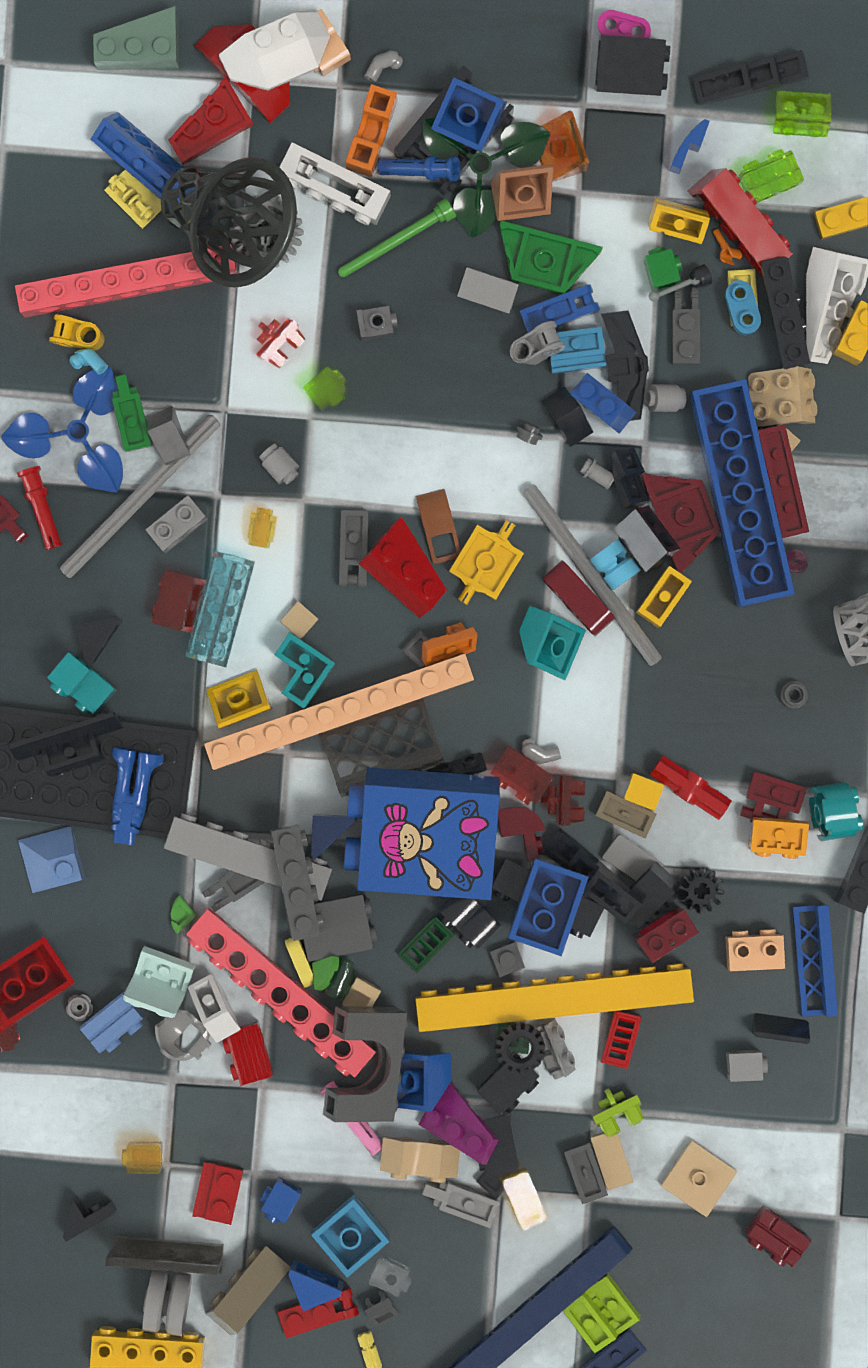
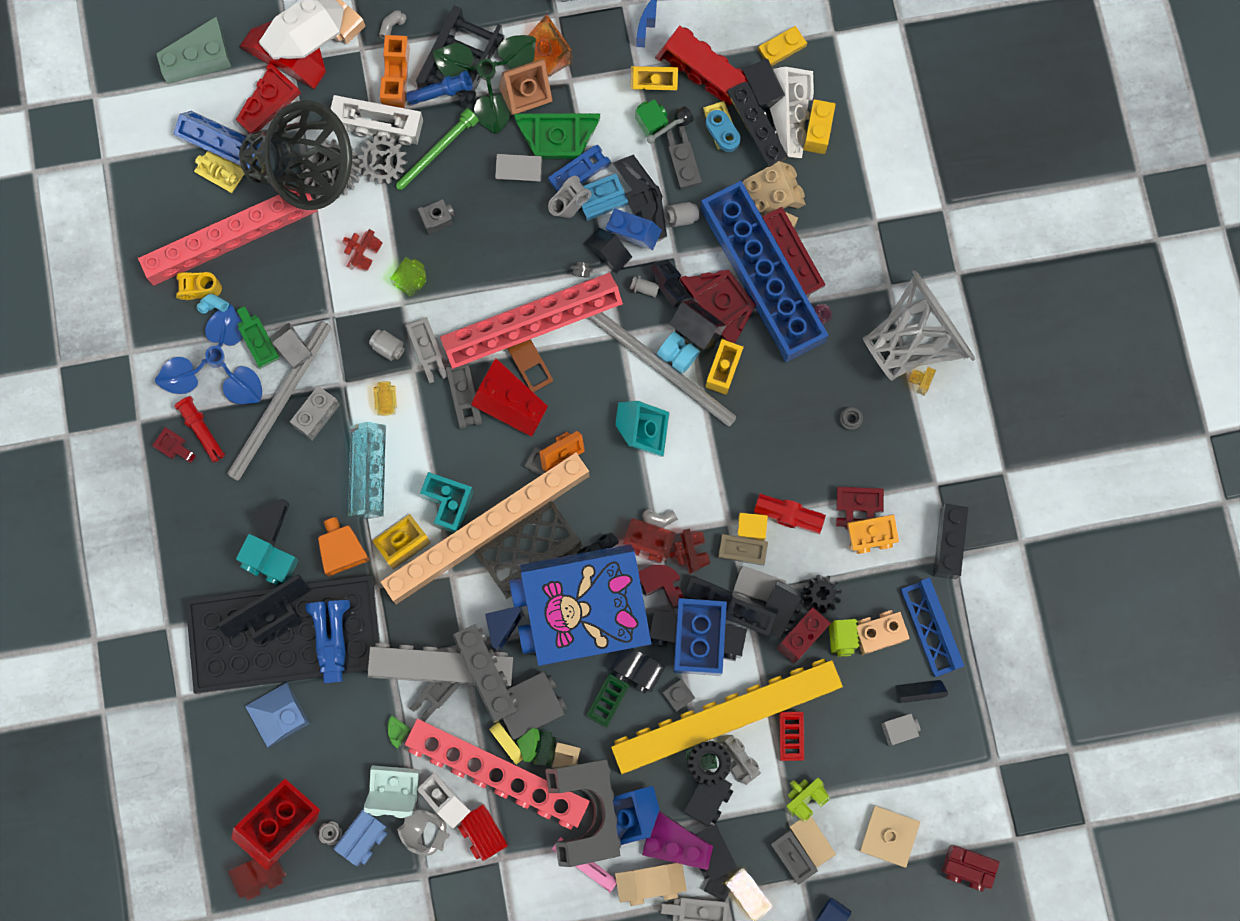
camera: 15 degrees left, 10 degrees down
clear red brick [151,570,206,633] -> none
tan tile [280,602,319,640] -> none
blue slope [431,77,507,152] -> none
yellow plate [449,520,524,605] -> none
dark red beam [542,560,615,637] -> none
orange hand [713,229,742,266] -> none
clear neon green brick [739,149,804,203] -> none
teal brick [809,782,863,841] -> none
none -> orange torso [318,517,370,577]
none -> light grey gear [358,135,408,184]
none -> light grey hinge [406,317,448,383]
none -> coral brick [440,272,623,369]
none -> black slope [743,58,785,108]
none -> lime brick [829,619,860,657]

